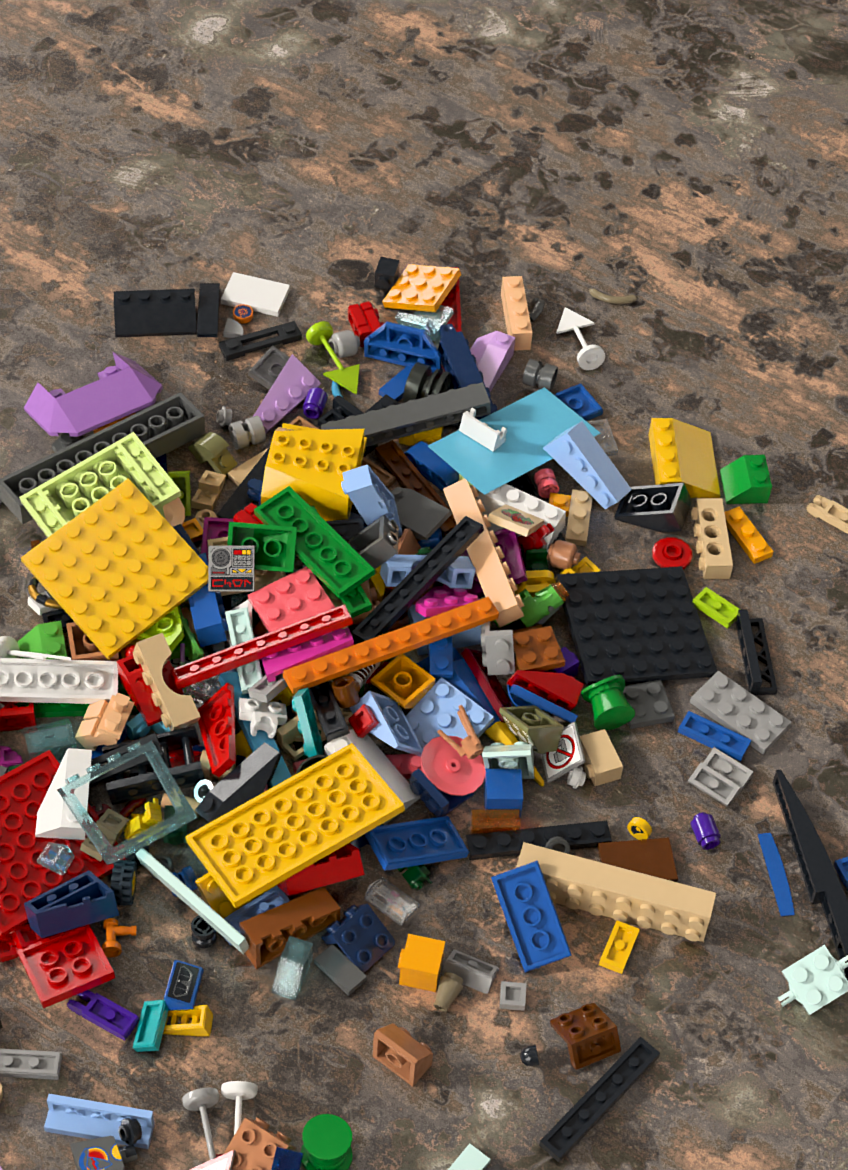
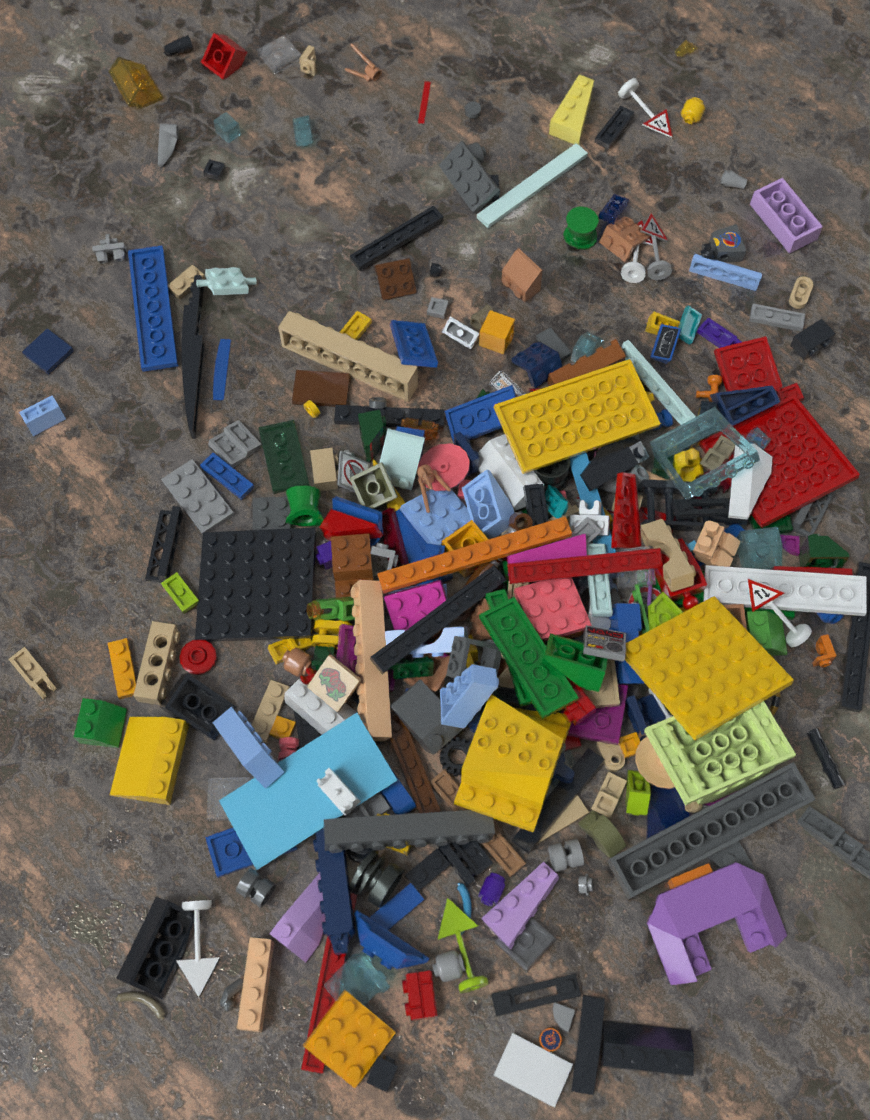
camera: 165 degrees left, 15 degrees up
red tile [348,704,379,738] -> none
dark purple brick [690,812,721,850] -> none
none -> black slope [116,897,201,999]
none -> clear green tile [258,420,310,494]
none -> dark green slope [358,410,387,463]

